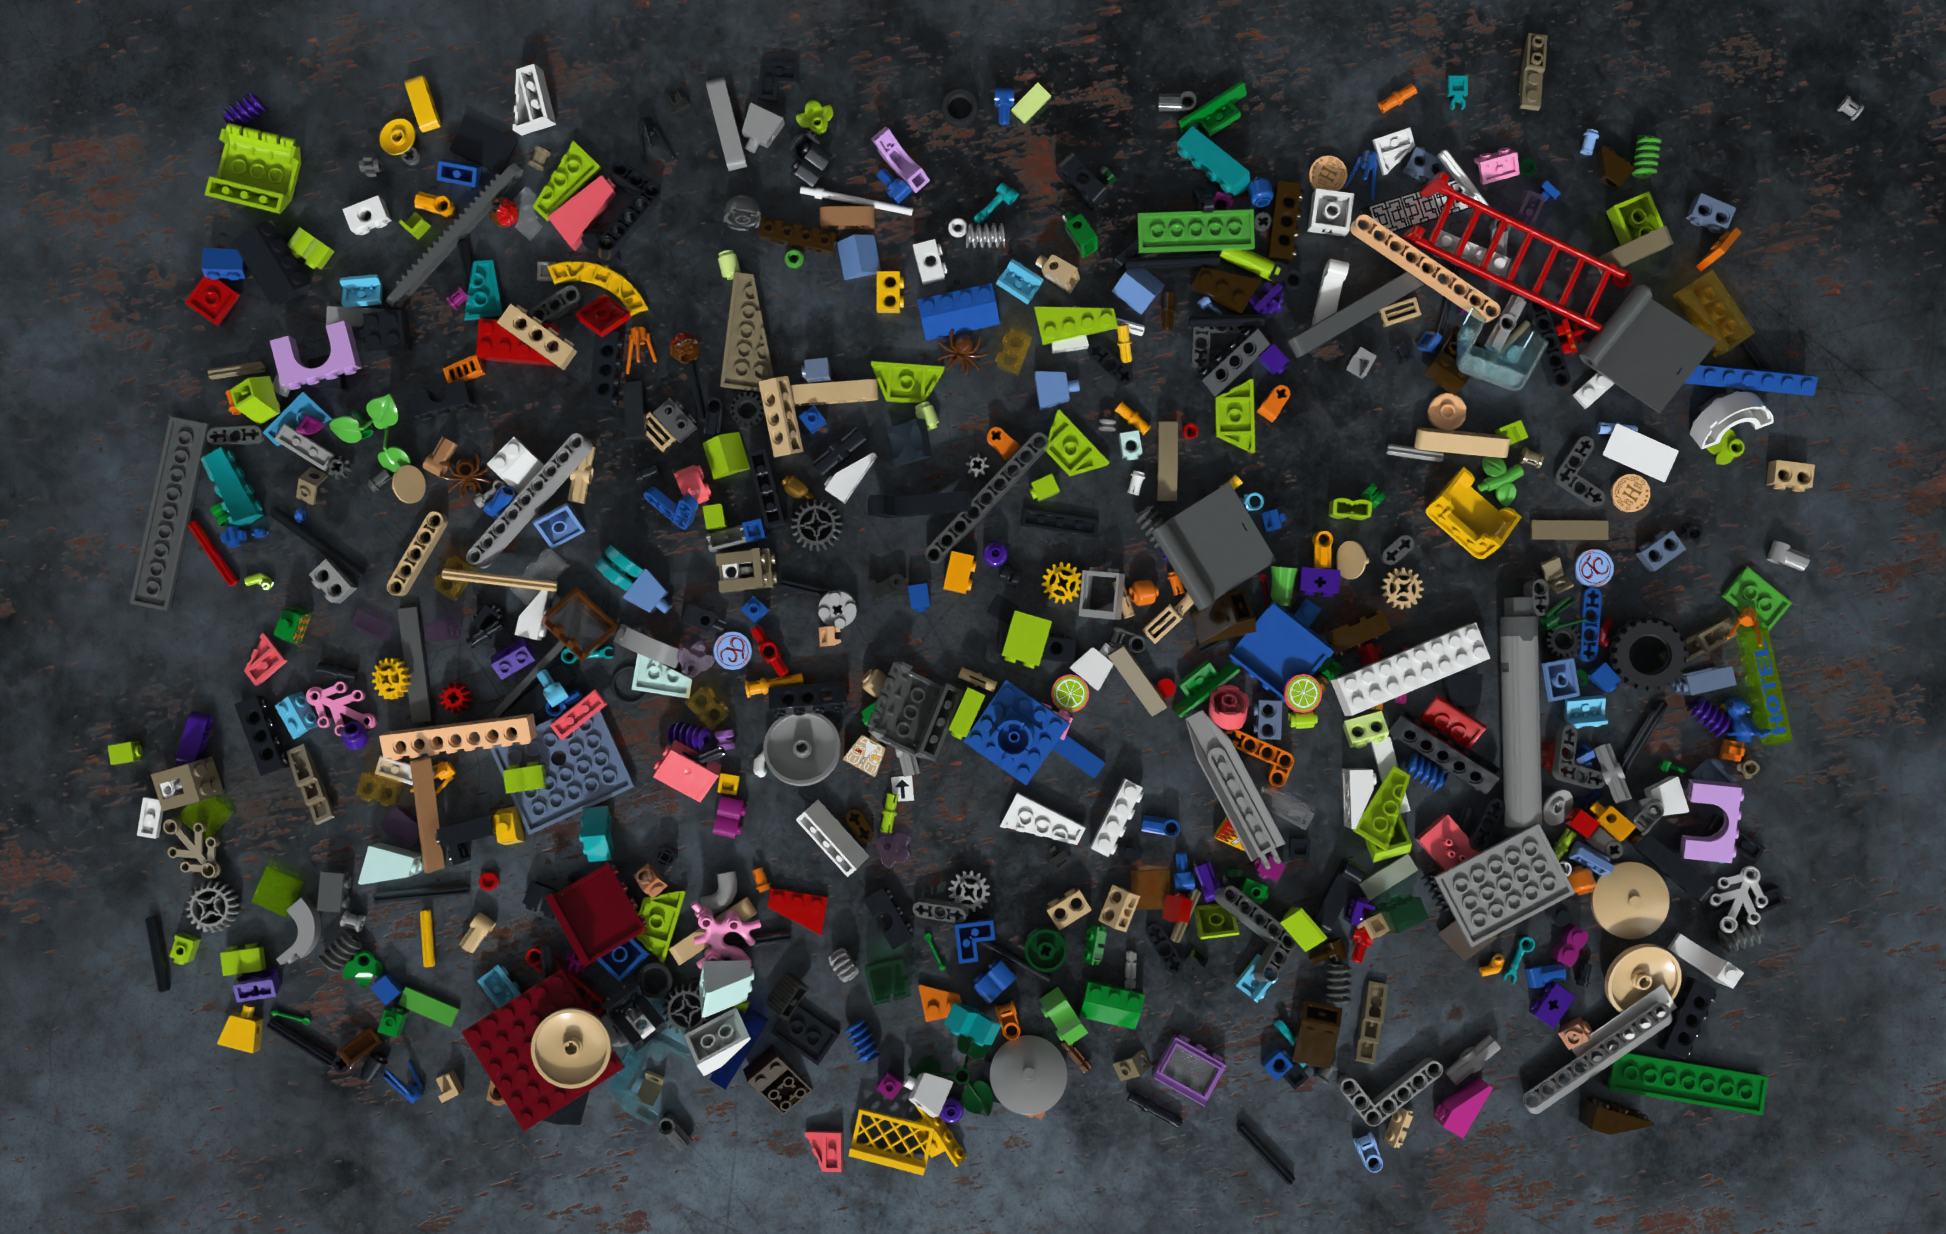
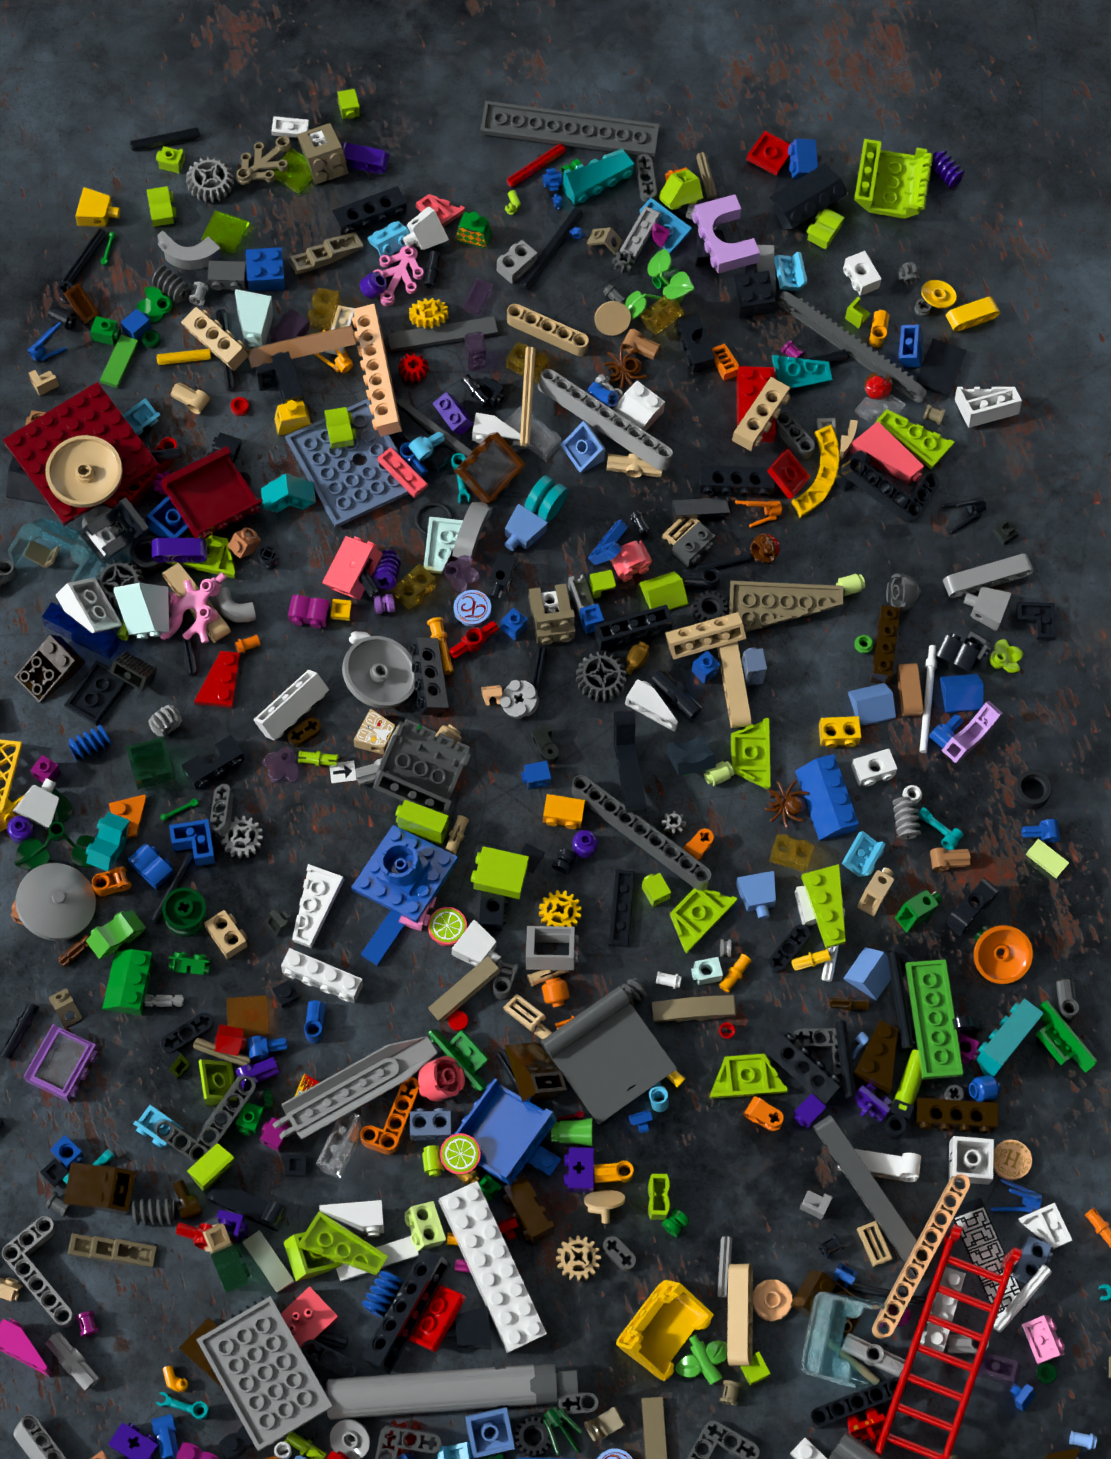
camera: 80 degrees right, 20 degrees down
dark purple brick [232,968,281,1003] -> none
tan brick [1098,884,1140,932] -> none
none -> magenta bush [75,1311,99,1337]
none -> dark green tile [142,330,161,349]
none -> dark purple beam [152,538,207,563]
none -> tan brick [181,307,249,371]
none -> blue piece [246,247,285,292]
none -> white torso [402,207,449,250]
none -> clear yellow brick [639,295,684,335]
none -> tan slope [839,420,858,460]
none -> medium nougat piece [930,848,970,872]
none -> blue slope [940,674,984,713]
none -> orange dish [974,925,1033,984]

